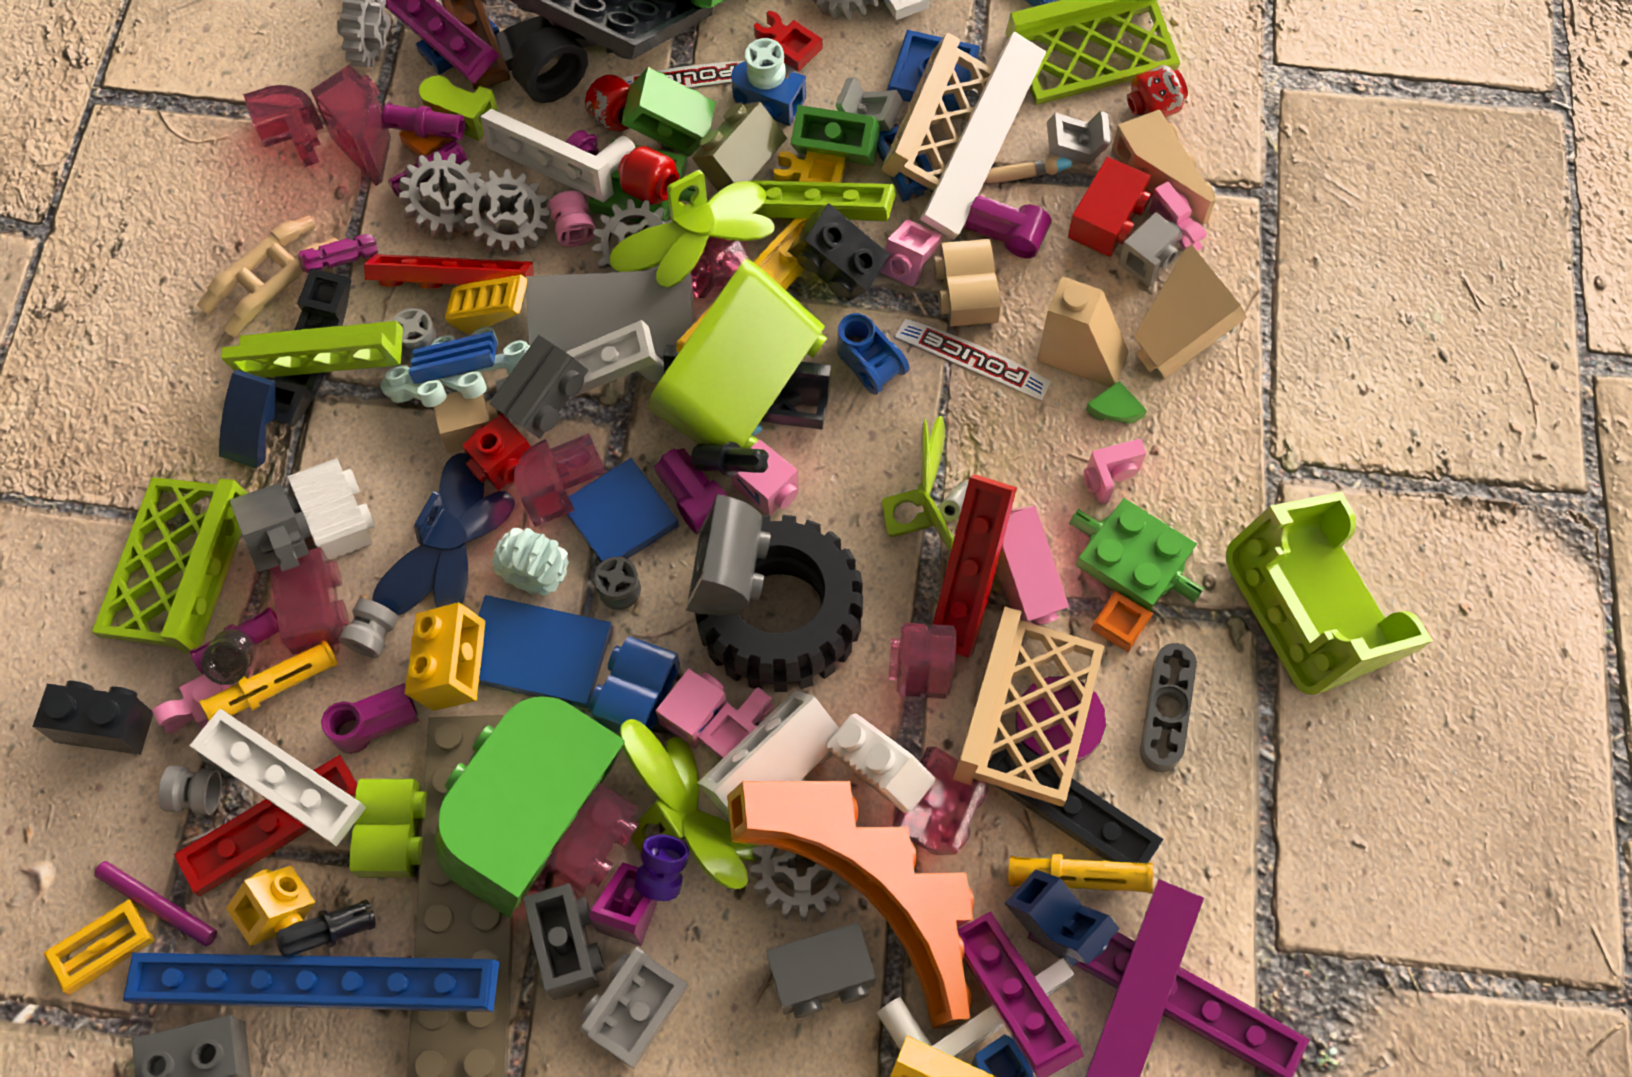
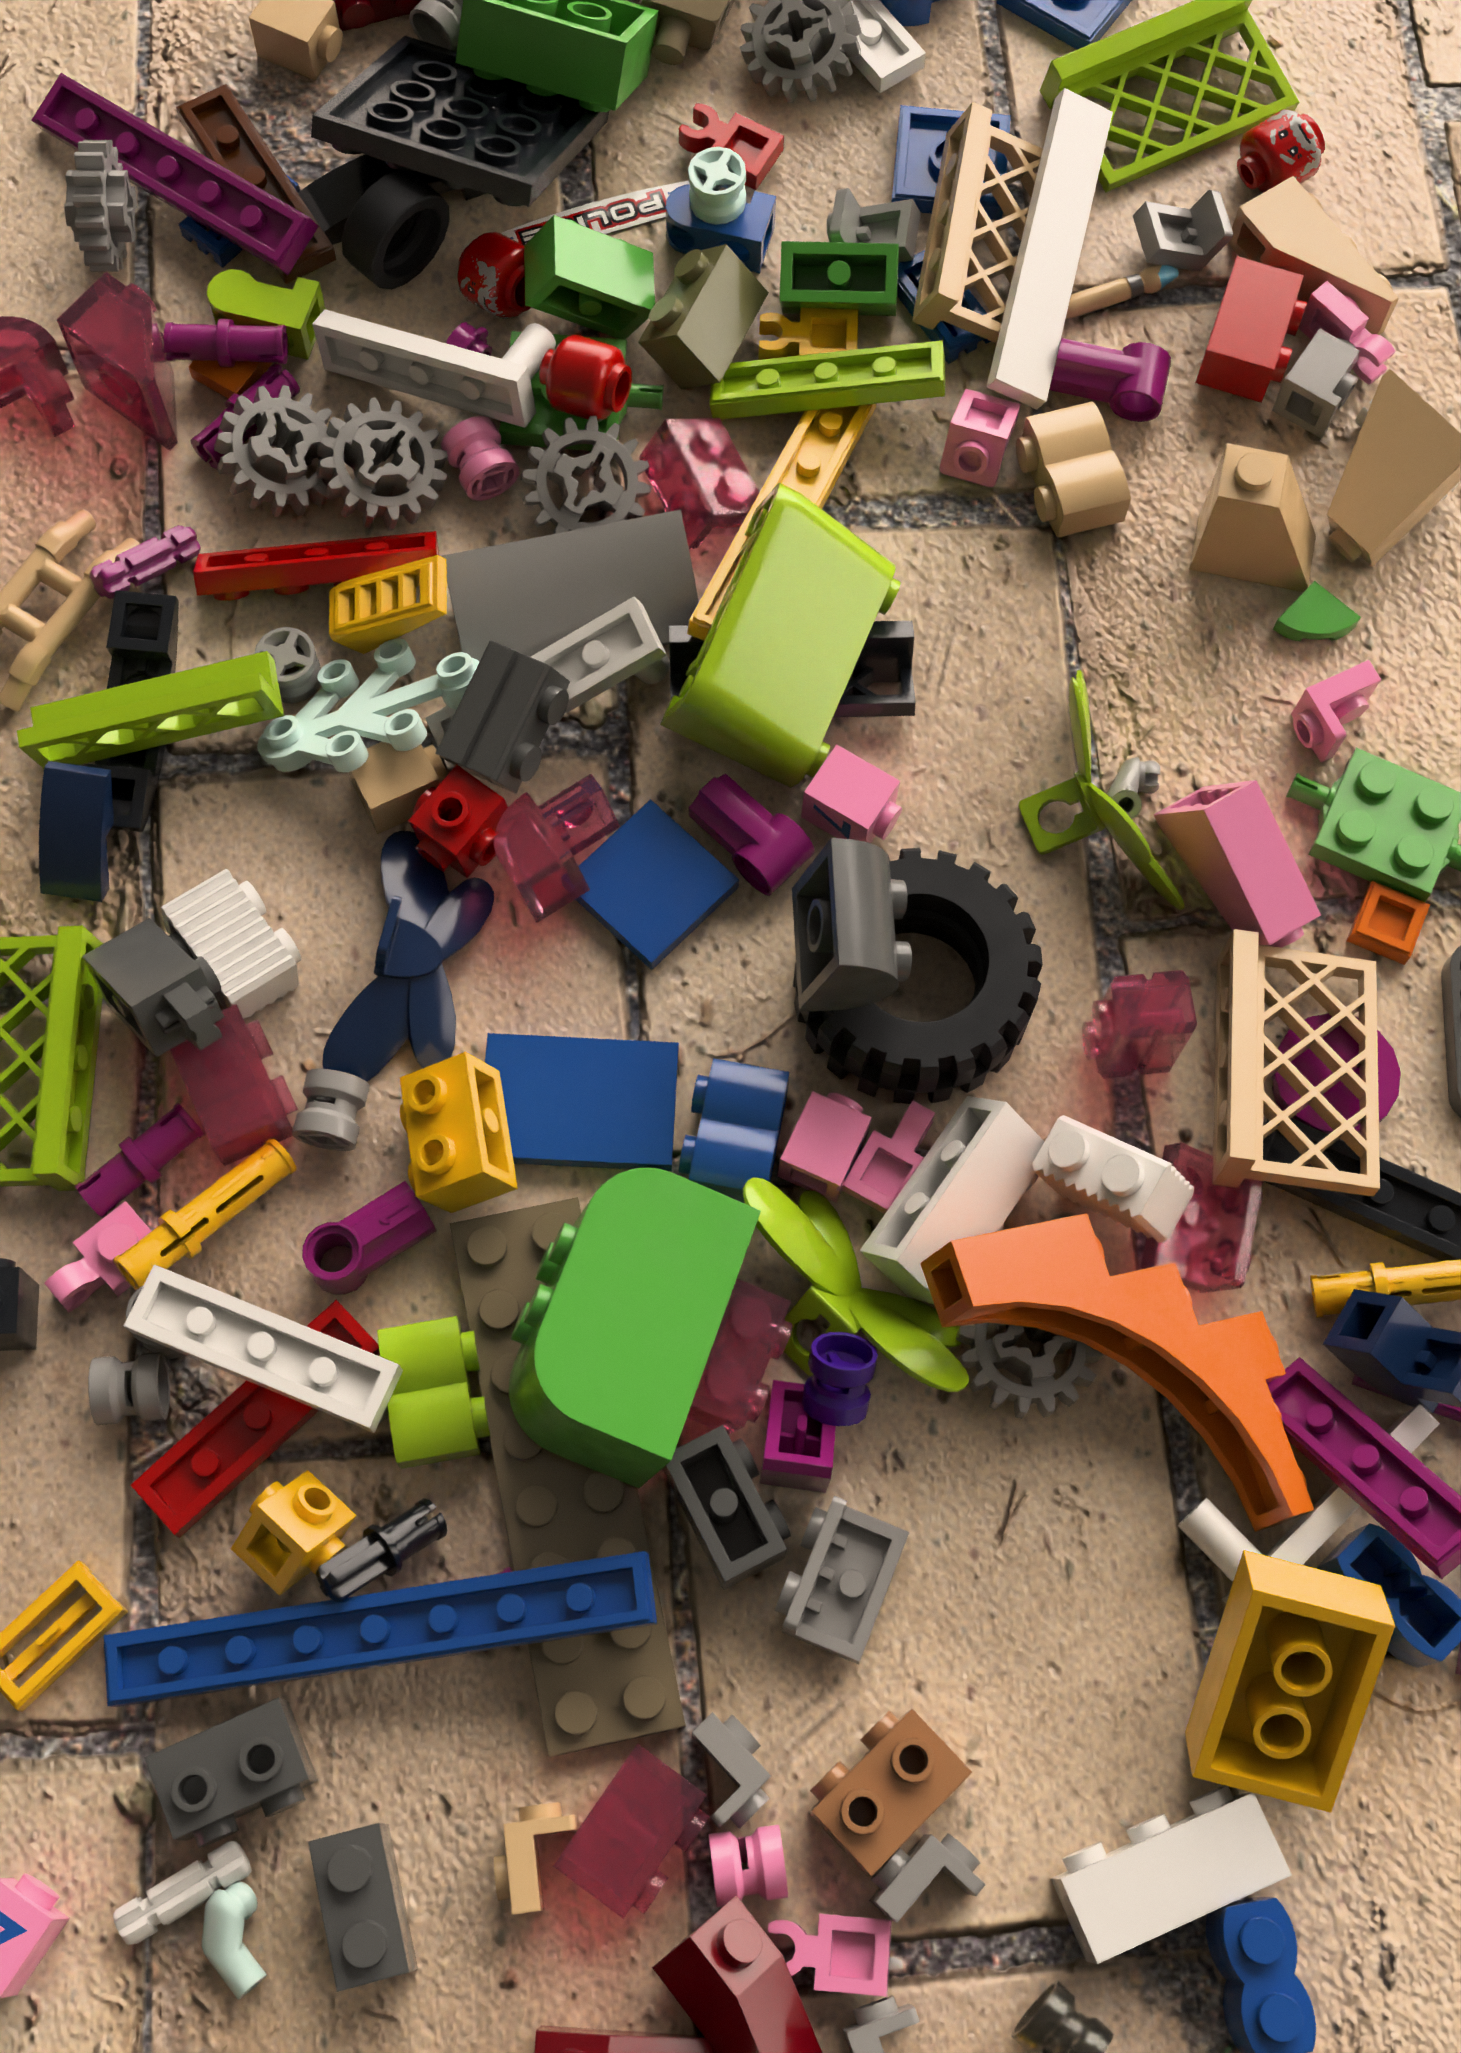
camera: 15 degrees left, 5 degrees up
magenta bar [94,861,218,947] -> none
clear smoke wheel [201,629,256,685] -> none
blue tile [409,331,497,384] -> none
light aqua gear [491,528,569,596] -> none
dark grey wheel [594,557,641,610] -> none
lime piece [609,170,774,287] -> none
black axle [691,442,769,476] -> none
dark grey brick [766,922,876,1018] -> none
black brick [788,203,890,301] -> none
blue piece [837,313,910,395] -> none
sticker [895,319,1051,400] -> none
red plate [928,474,1017,658] -> none

